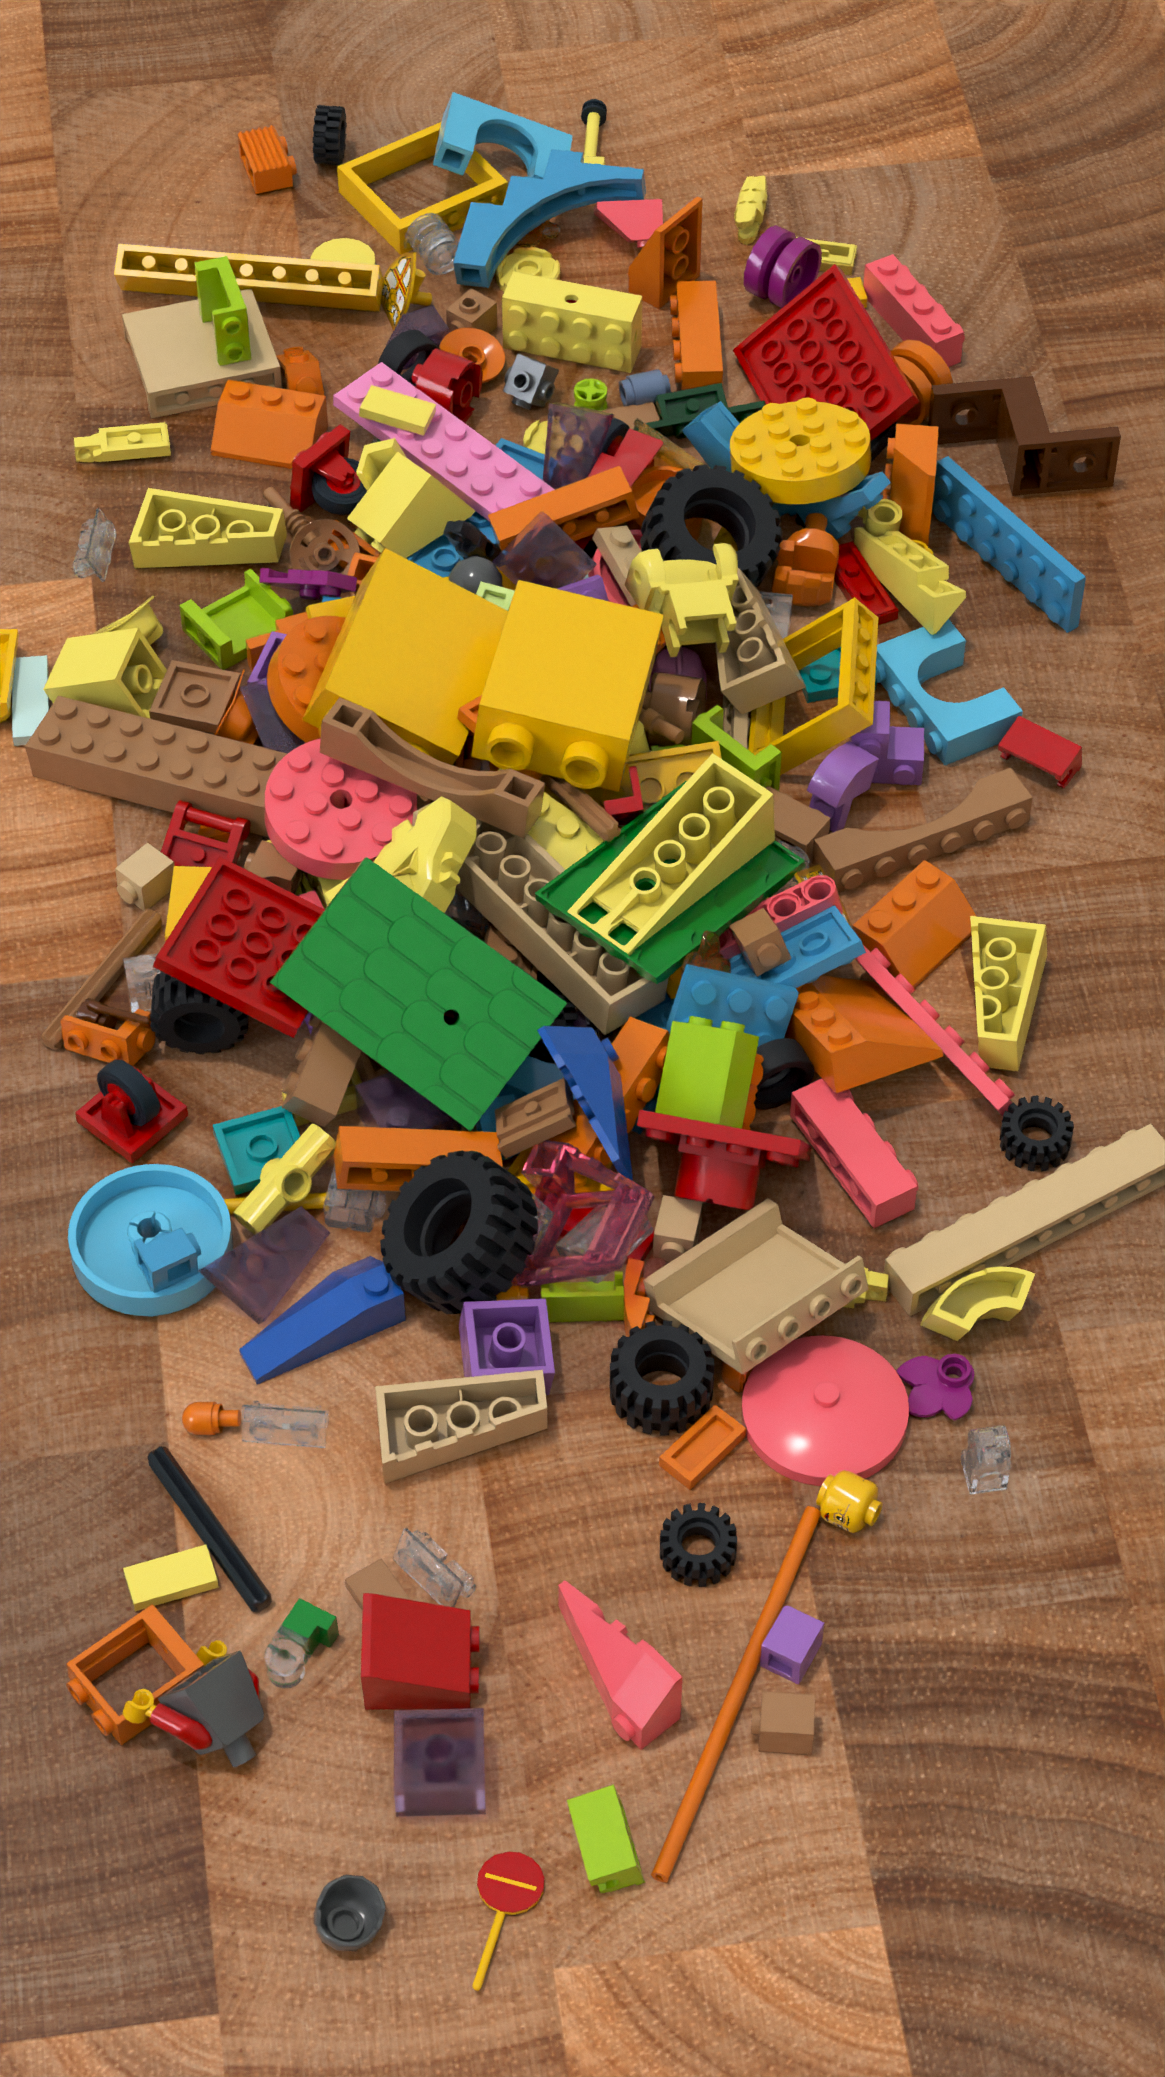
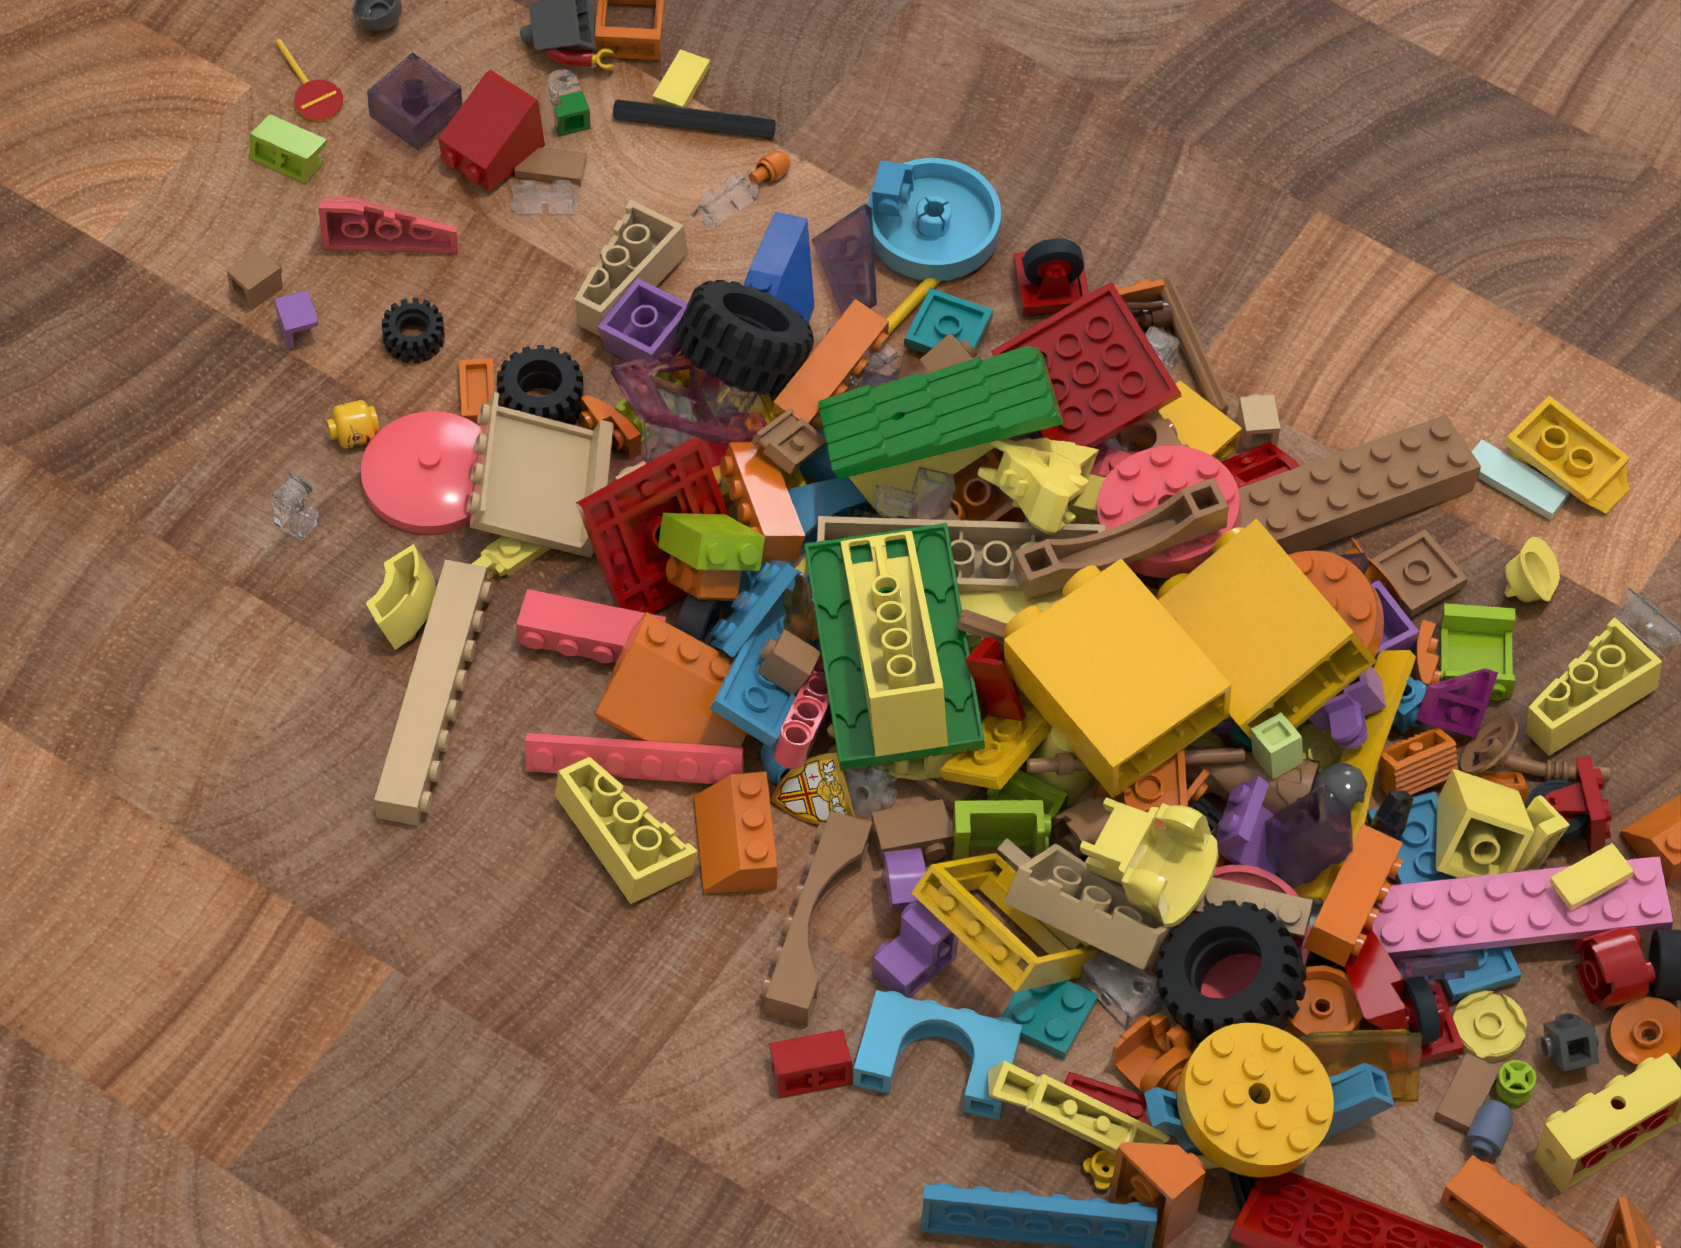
camera: 130 degrees right, 5 degrees up
light yellow slope [43,628,167,719] -> none
light yellow piece [233,1124,336,1237] -> none
blue wedge [537,1026,633,1183] -> none
dark green bracket [633,383,766,440] -> none
orange piece [651,1506,821,1883] -> none
magenta plate [896,1354,974,1421] -> none
black tyre [999,1096,1074,1172] -> none

